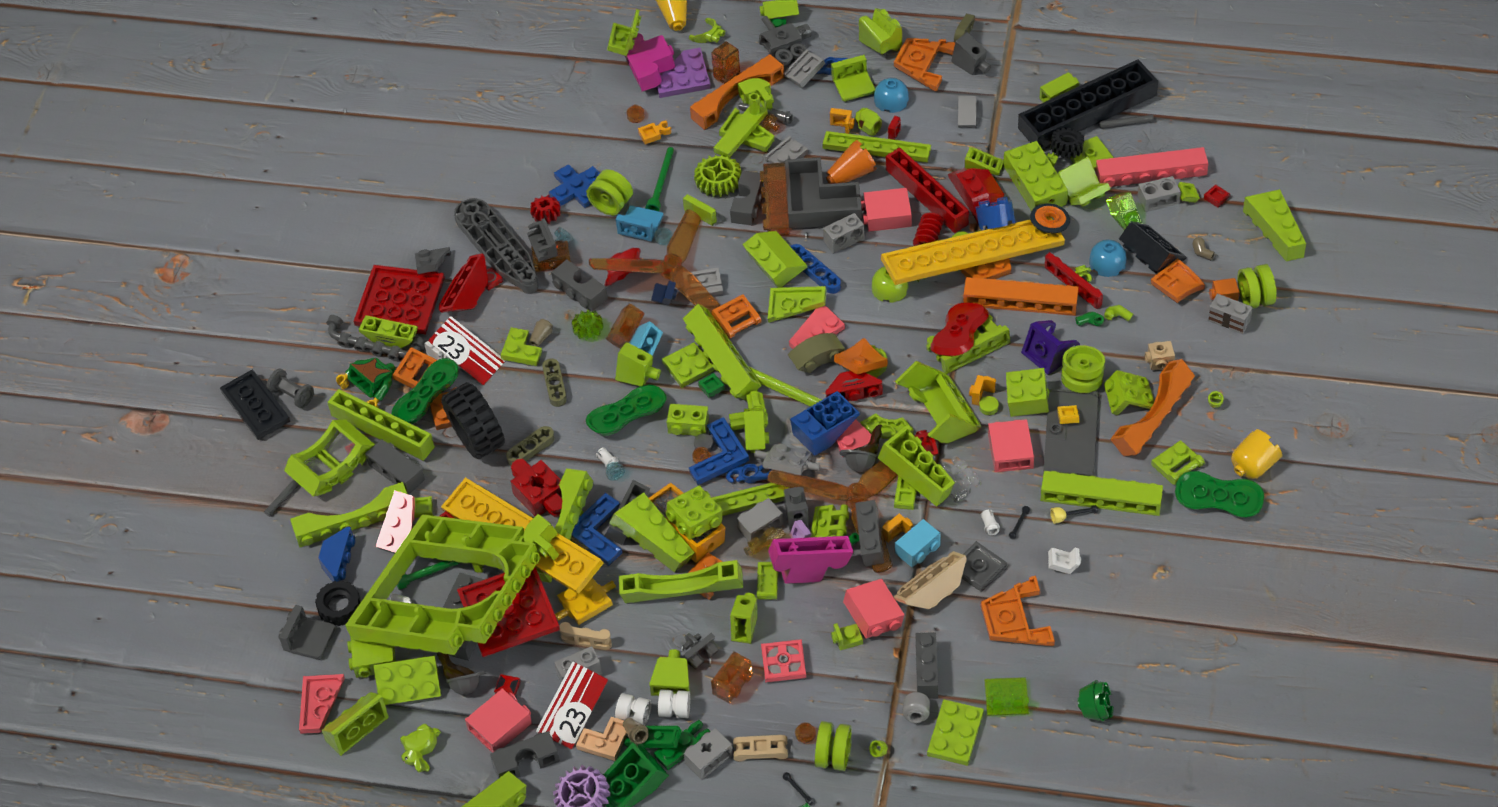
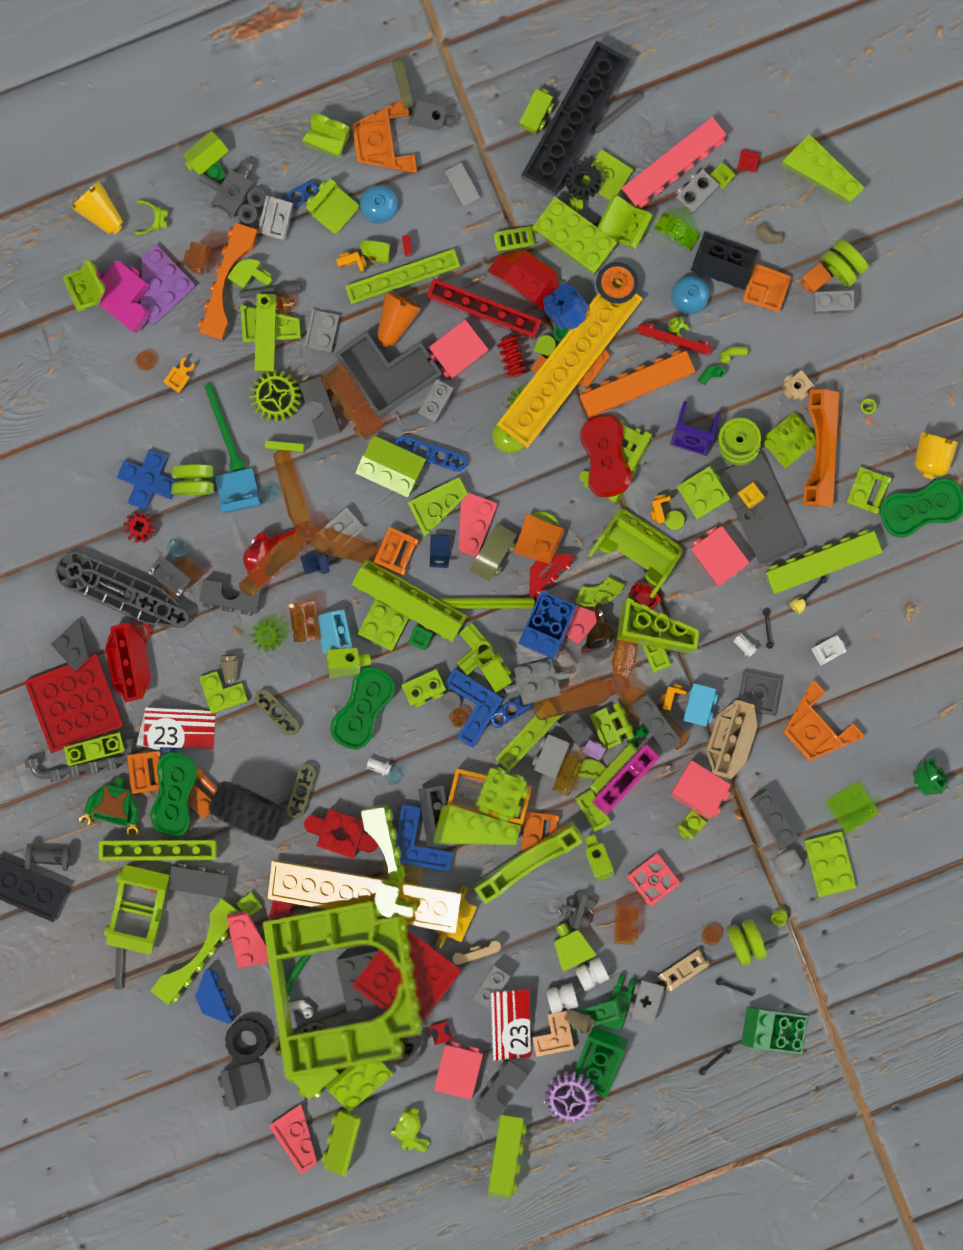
camera: 35 degrees left, 35 degrees up
none -> dark blue bracket [429,534,450,568]

